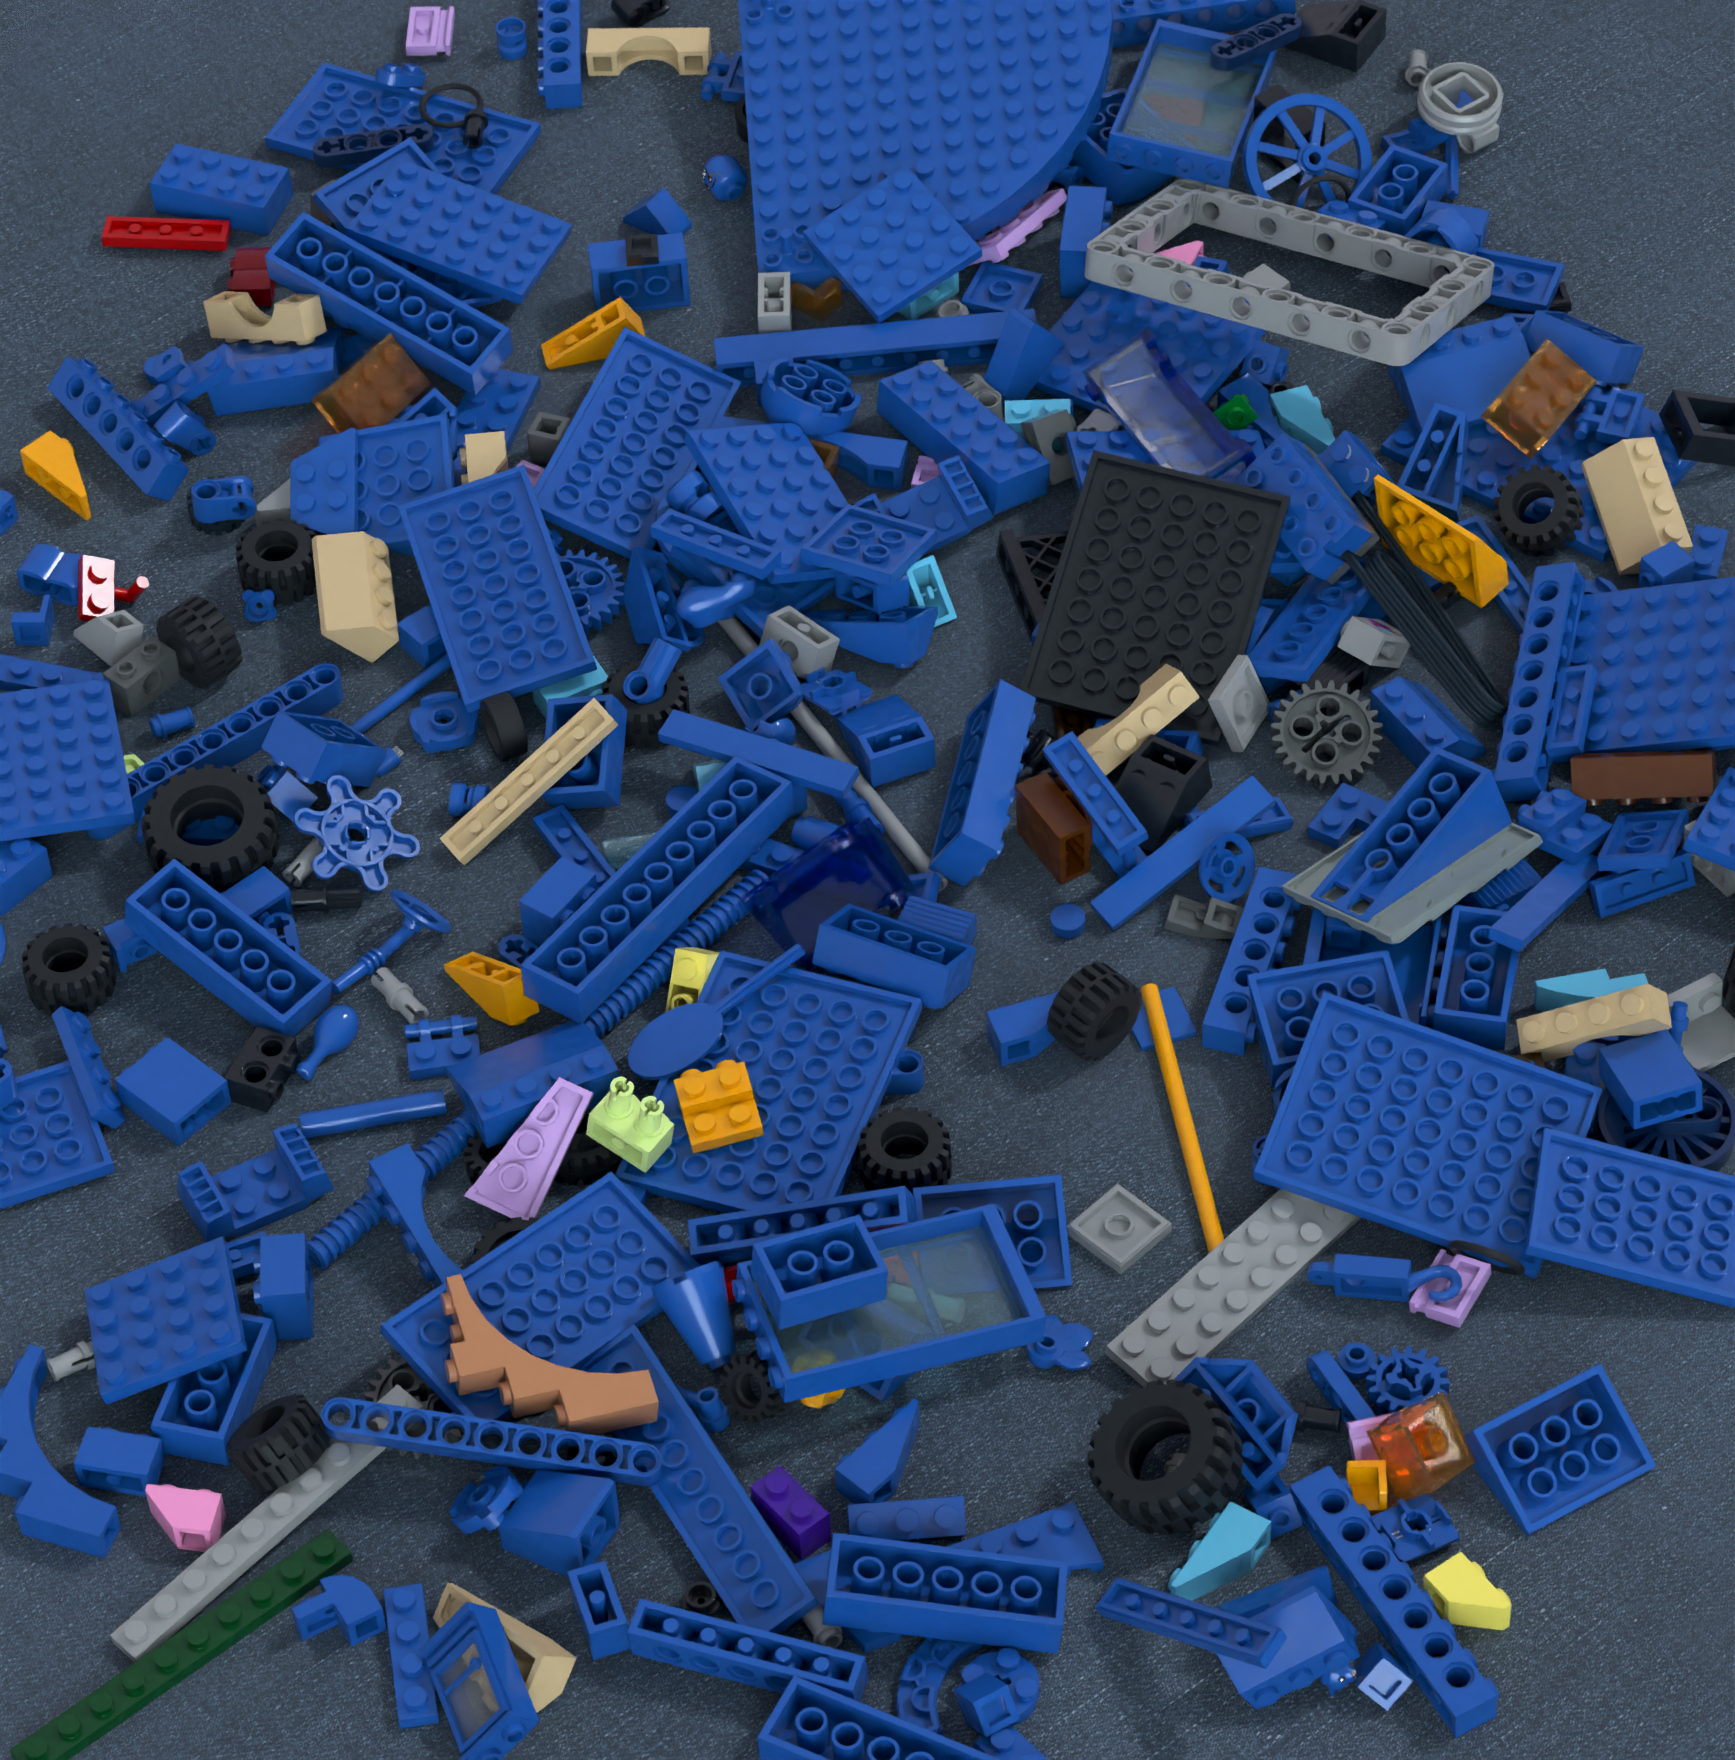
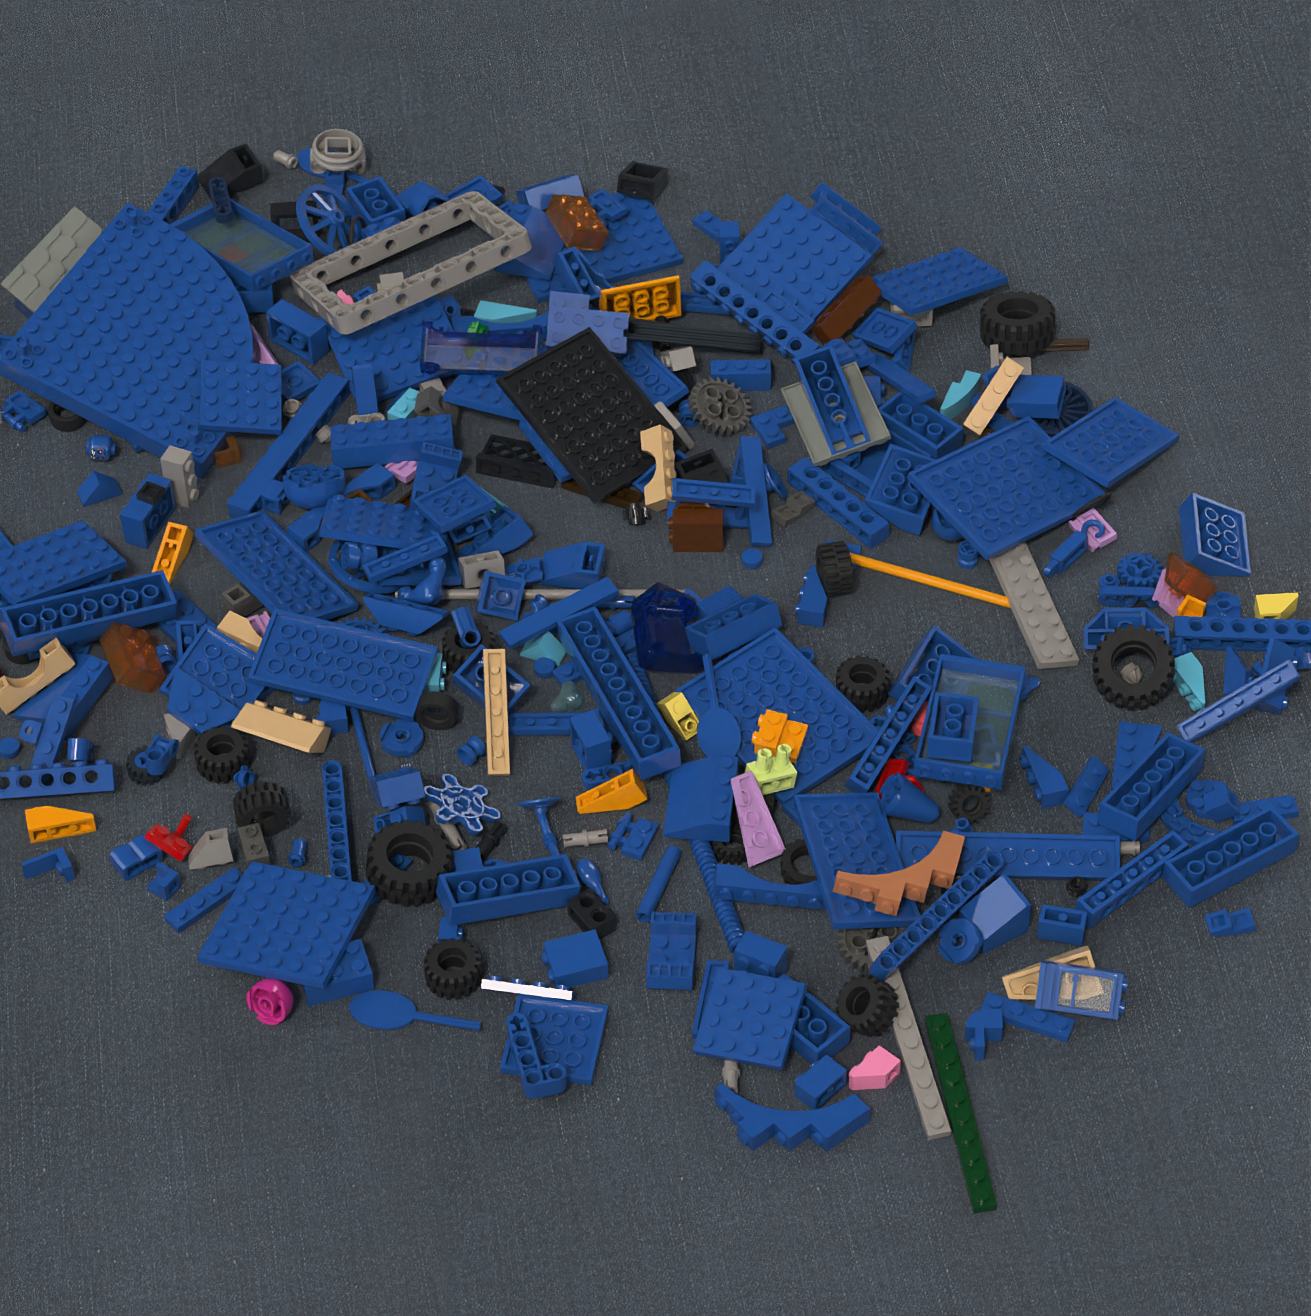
camera: 60 degrees left, 0 degrees up
dark purple brick [750,1465,831,1561] -> none
light grey brick [758,272,792,334] -> none
blue brick [928,679,1036,887] -> none
light grey tile [1067,1183,1172,1274] -> none
black tyre [1493,464,1584,557] -> none
tan slope [1581,437,1693,575] -> none
none -> light grey brick [160,445,199,508]

